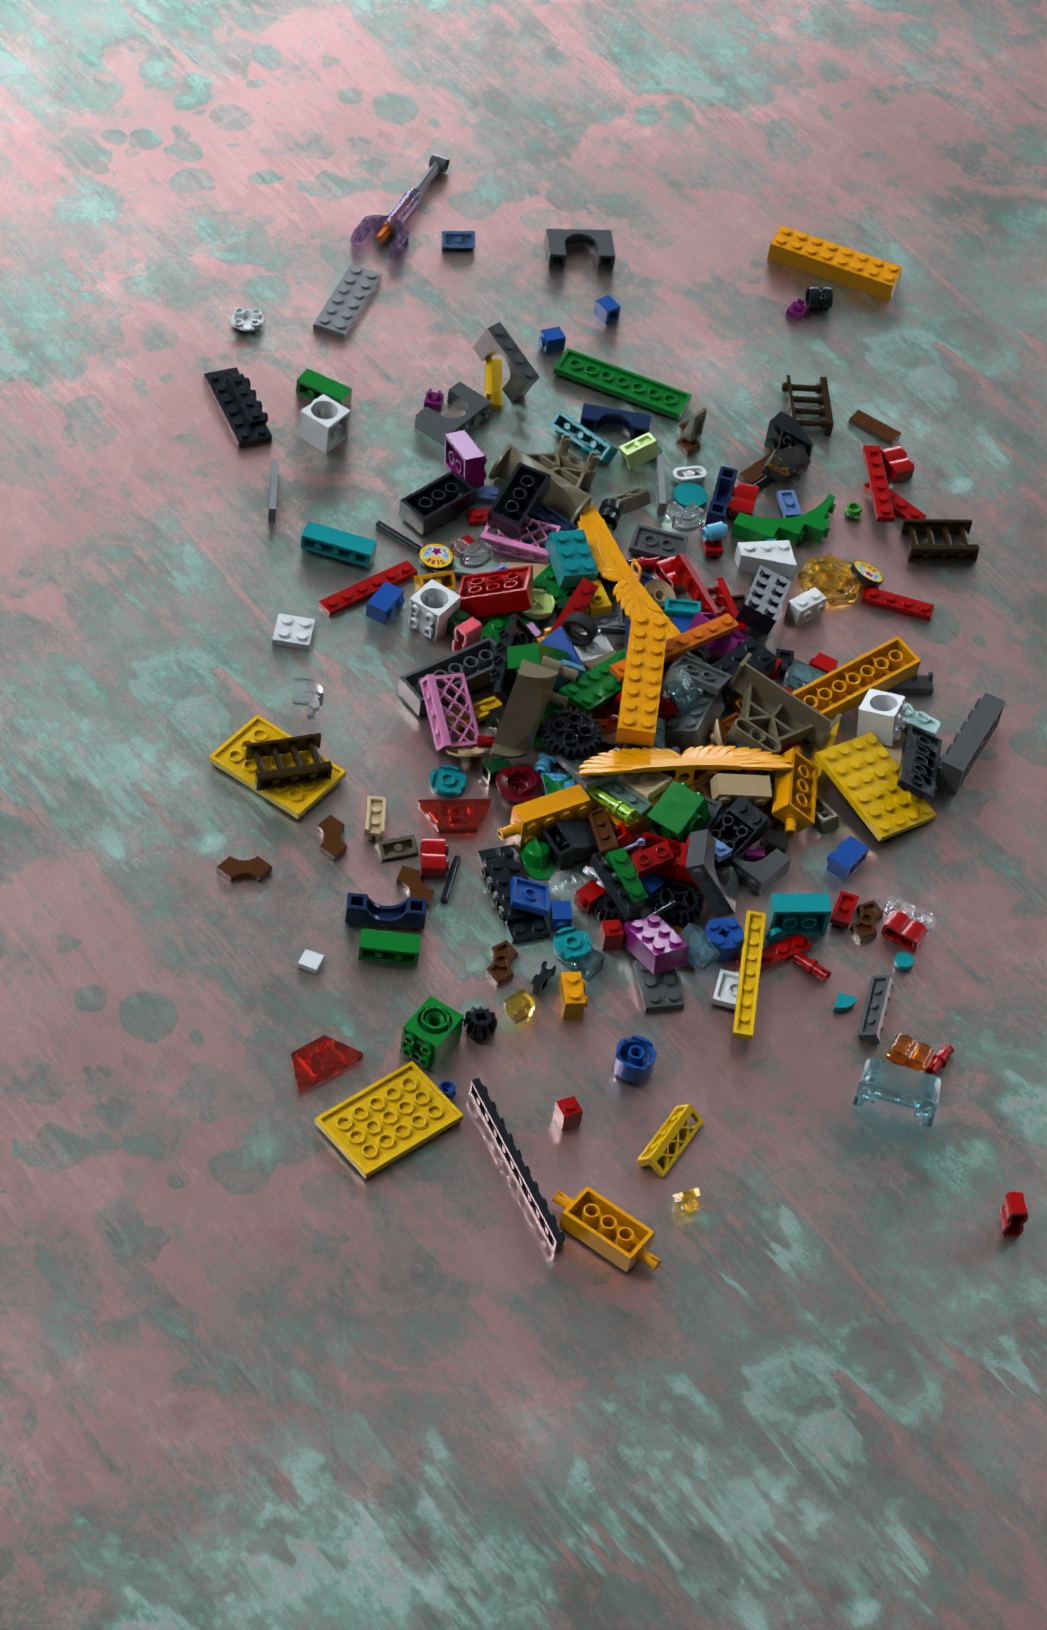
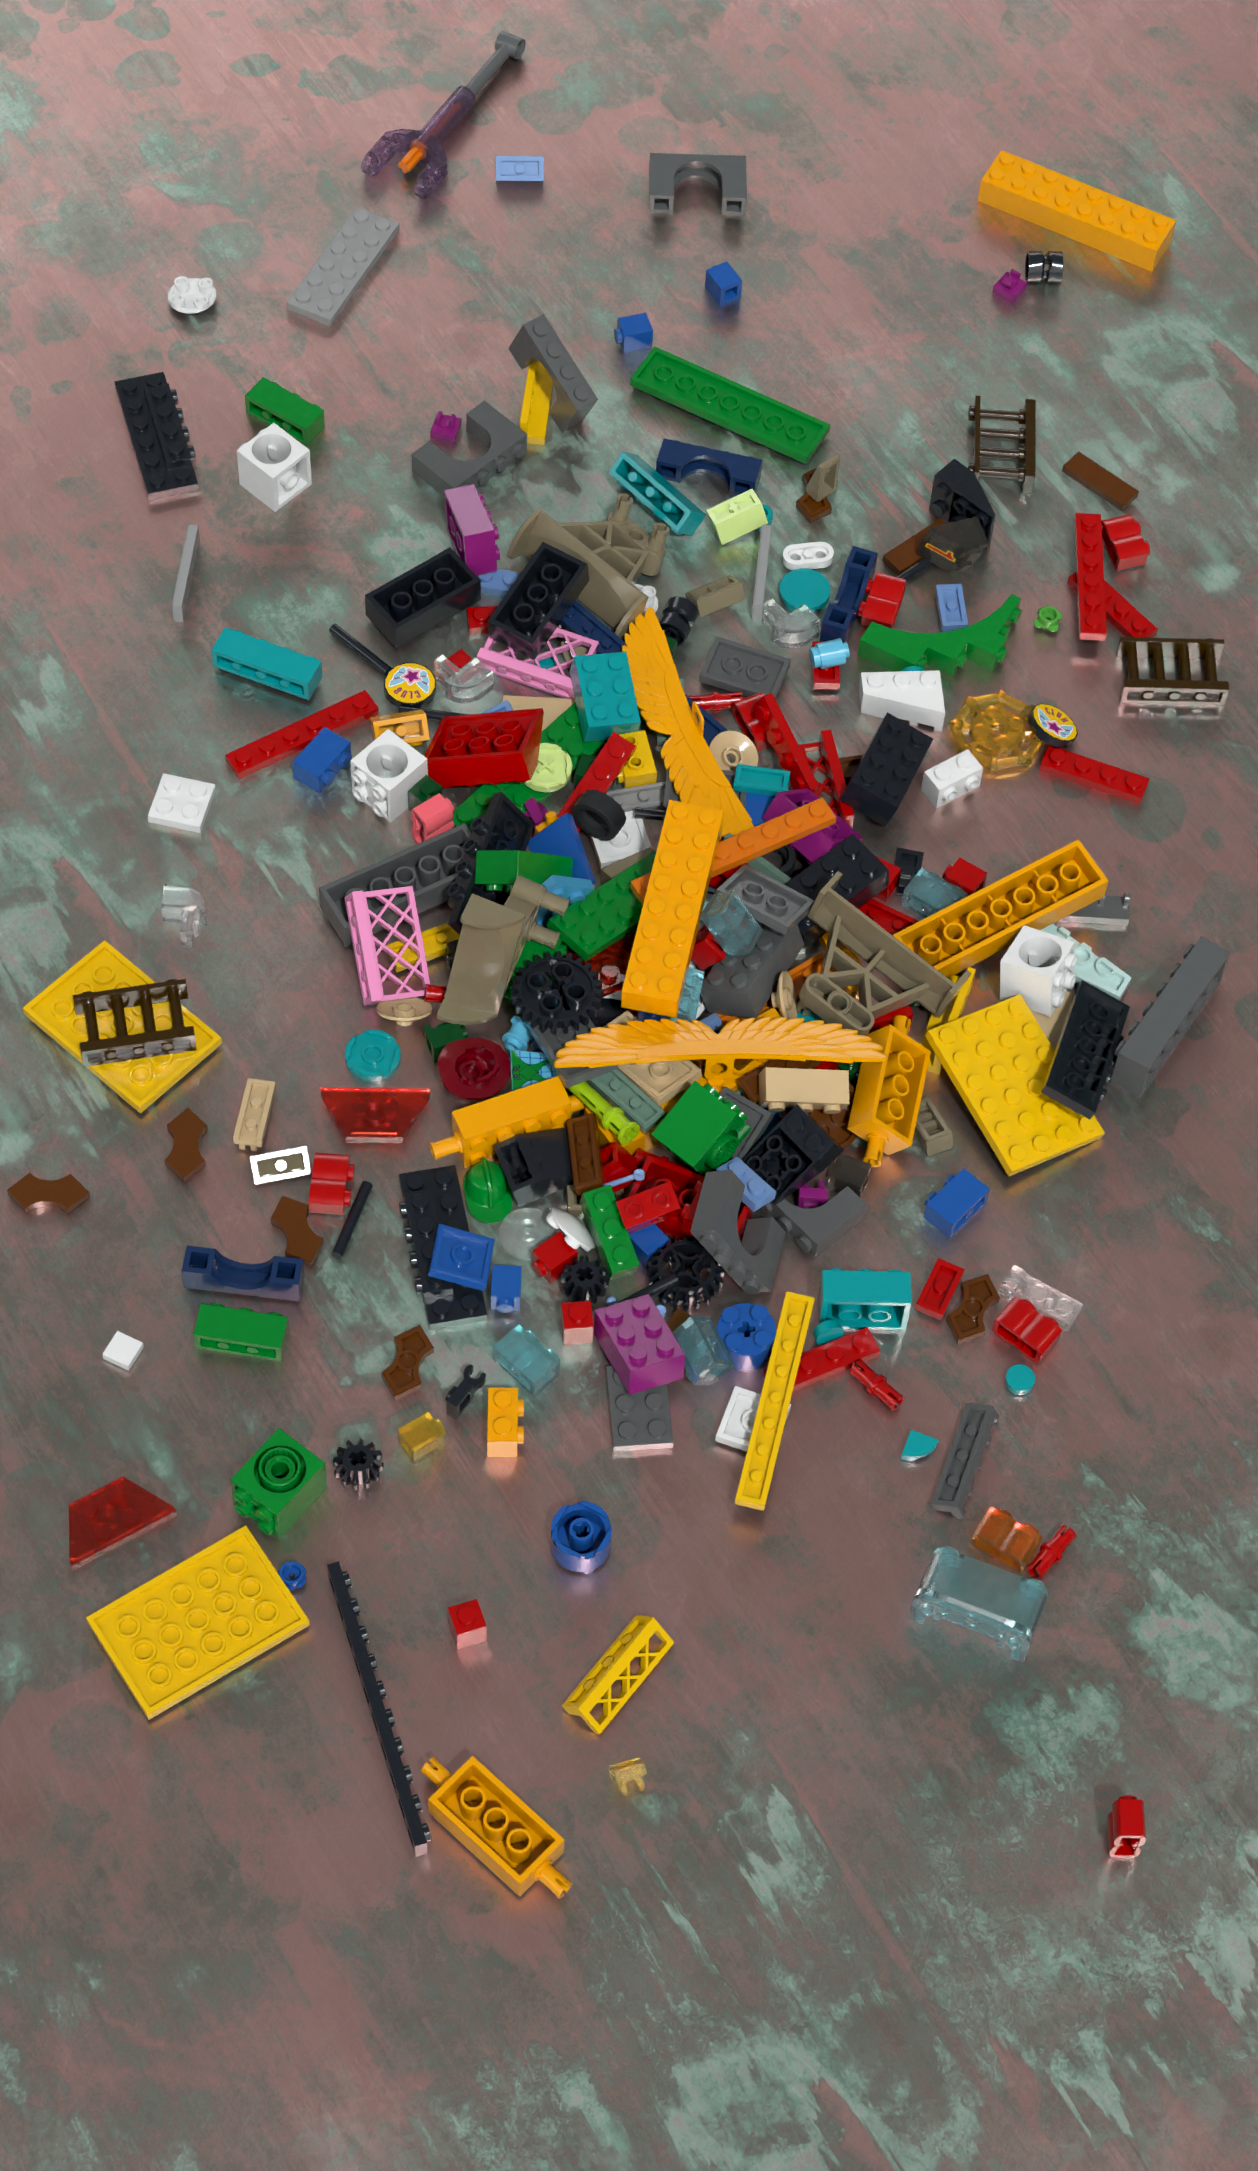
camera: 10 degrees right, 10 degrees up
teal tile [552,927,592,962] -> none
black plate [589,856,642,922] -> none

